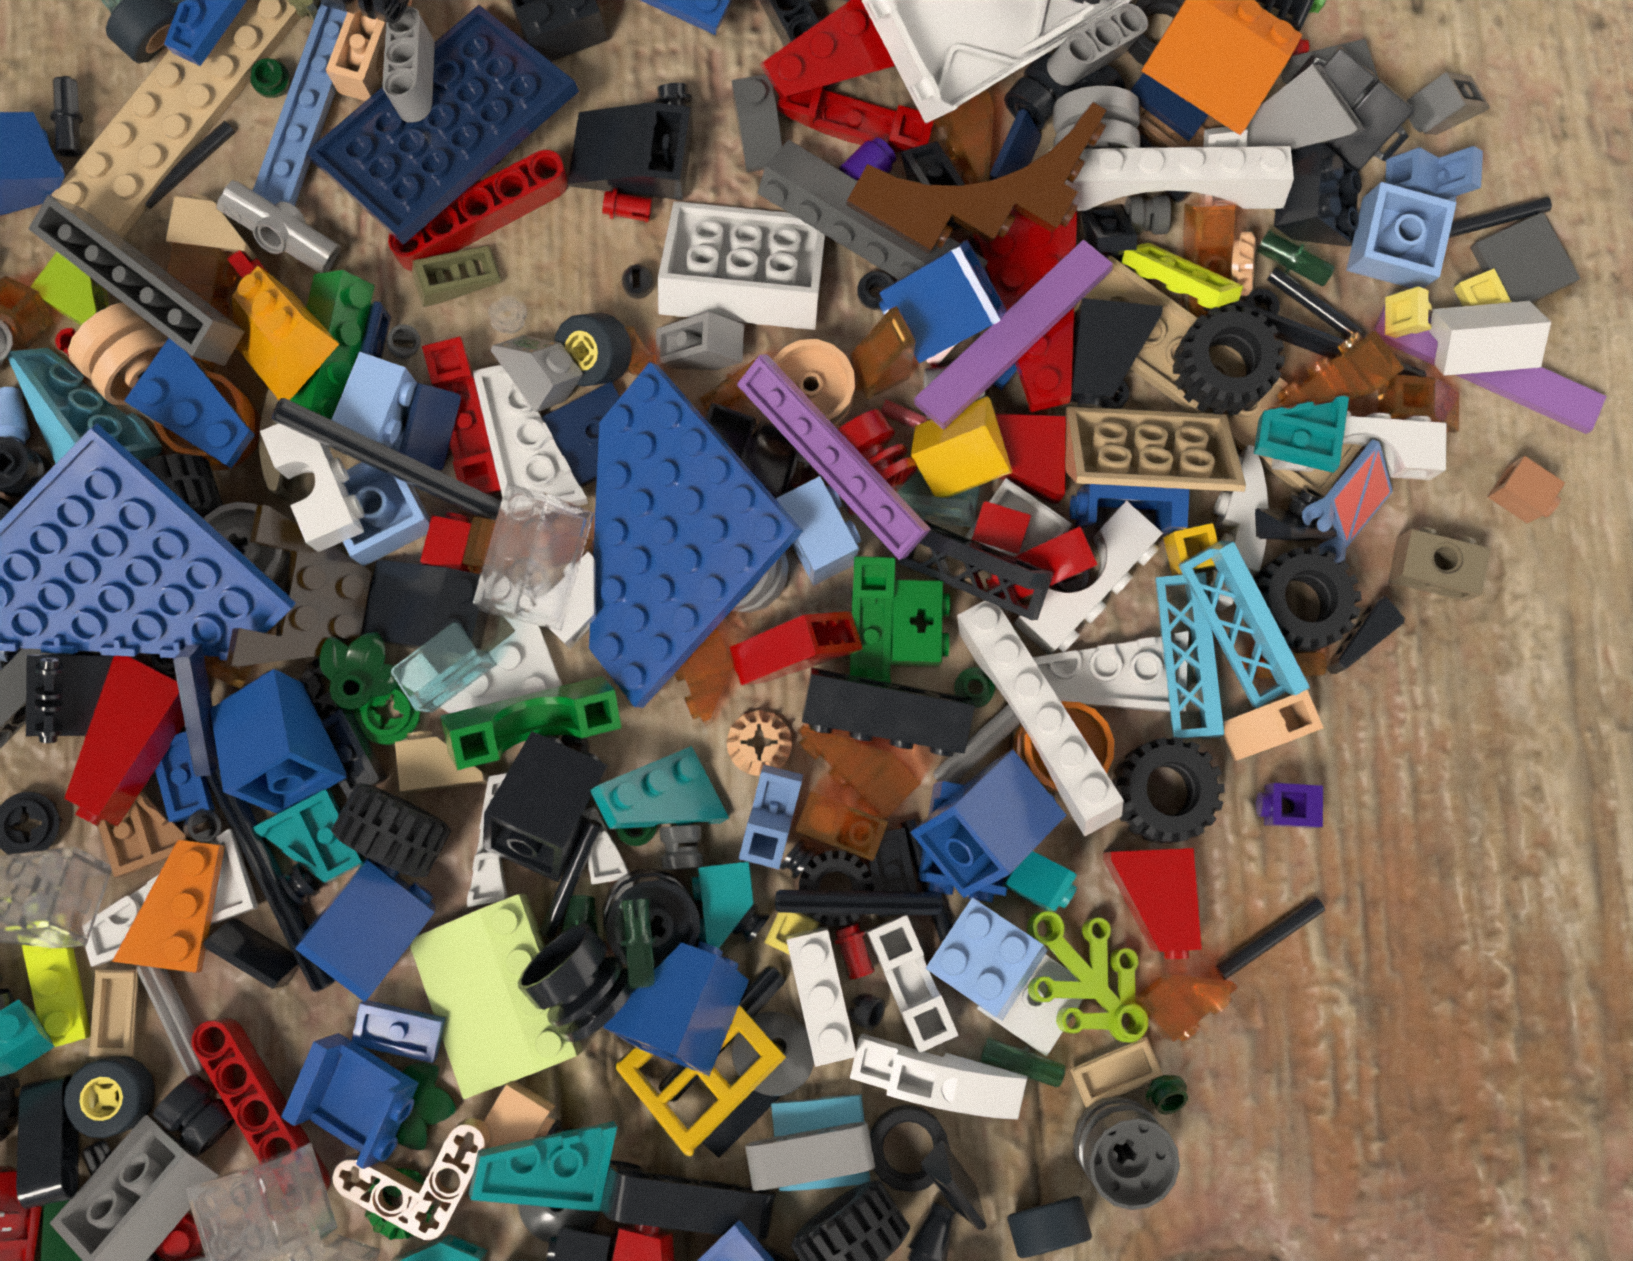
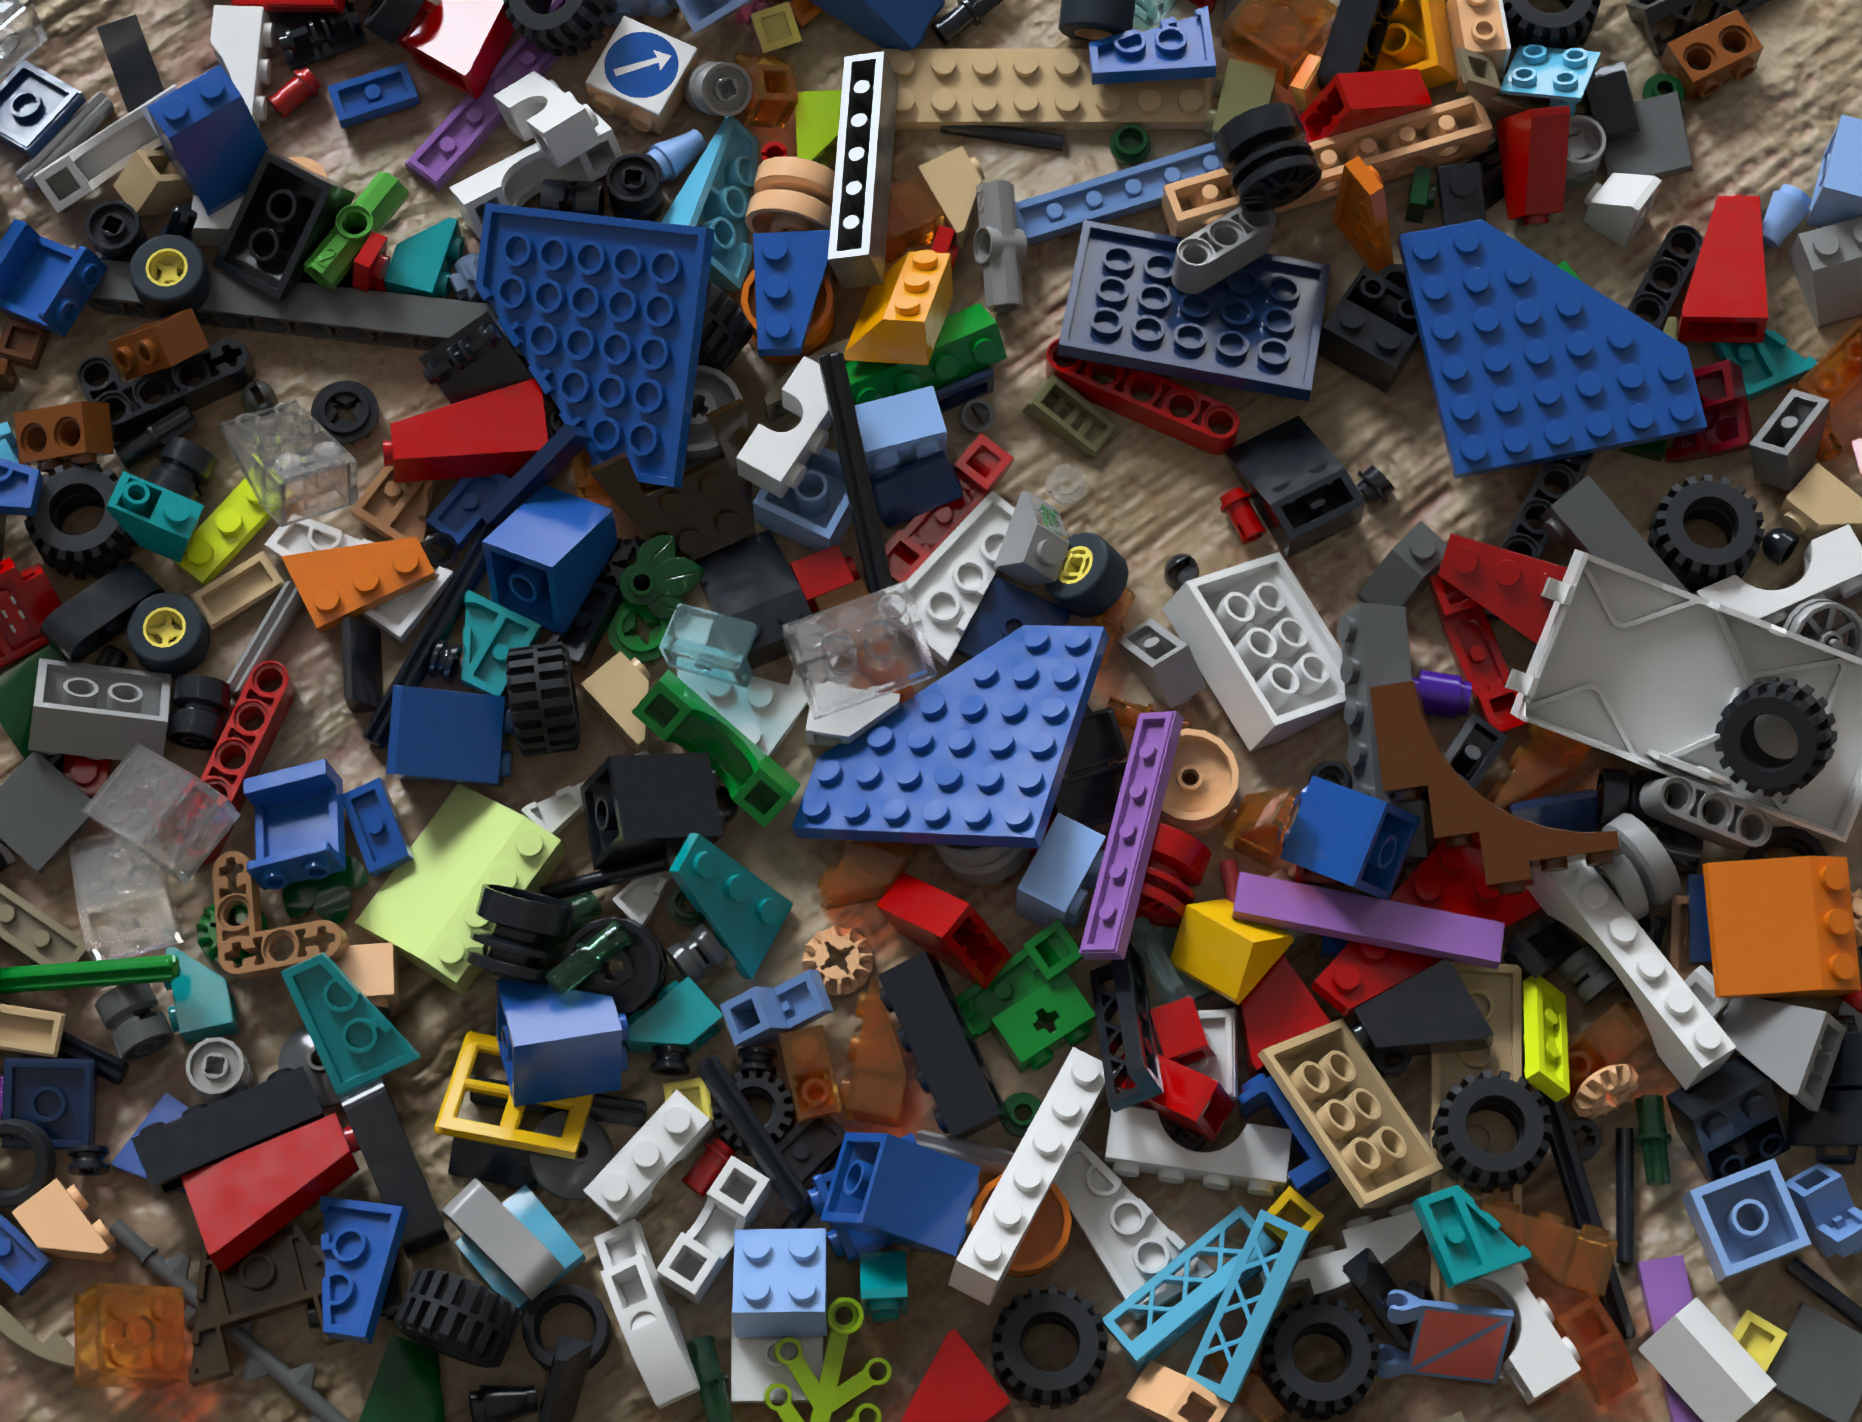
camera: 60 degrees right, 10 degrees down
black hinge [849,993,885,1031] -> none
light yellow tile [1385,287,1432,338] -> none

